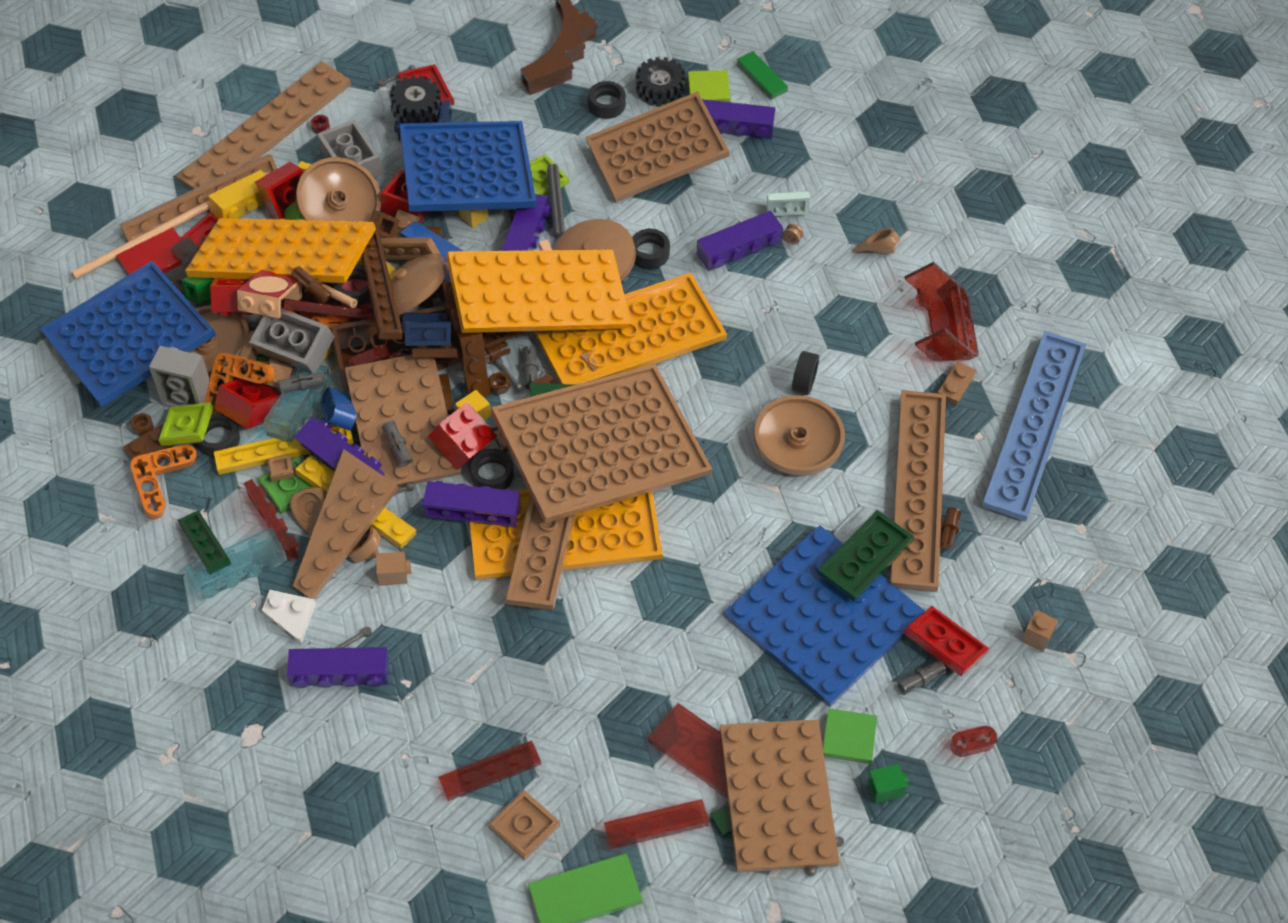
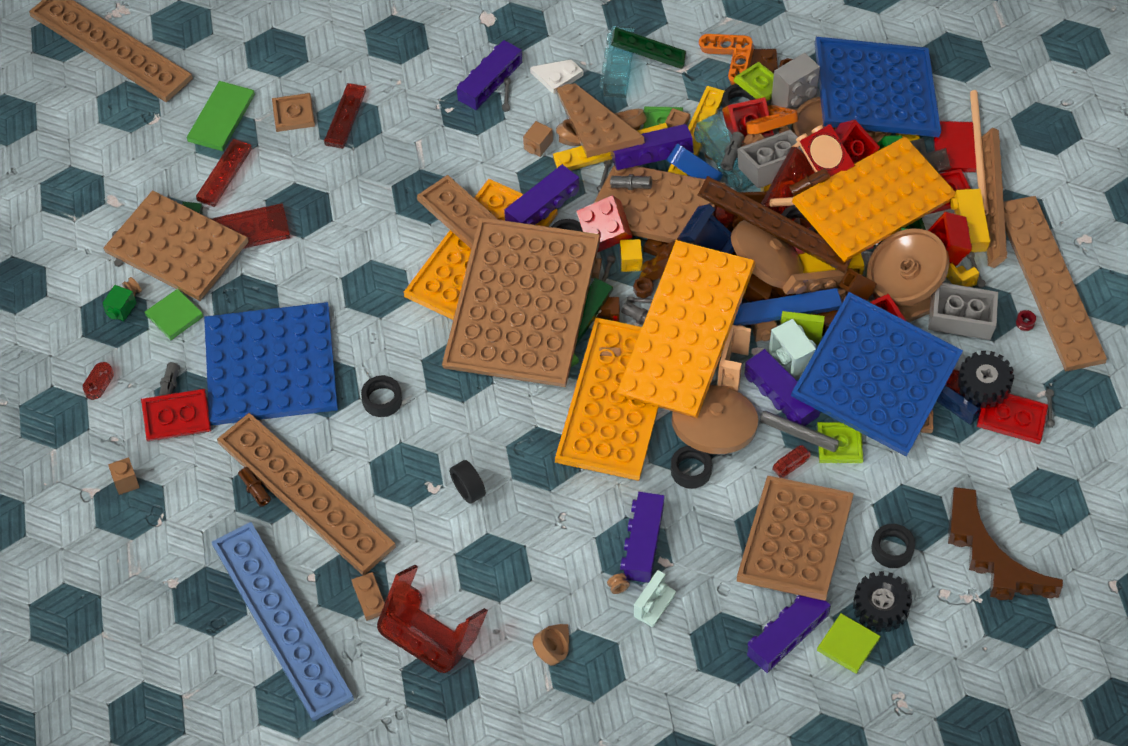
camera: 130 degrees right, 0 degrees up
clear red plate [244,479,299,562] -> none
green tile [737,51,788,99] -> none
medium nougat dish [754,395,845,476] -> none
dark green plate [818,510,914,602] -> none
none -> medium nougat bush [122,277,142,296]
none -> black tyre [361,375,402,417]
none -> light aqua brick [769,319,817,380]
none -> clear red beam [772,445,811,478]
none -> lime tile [781,311,825,346]

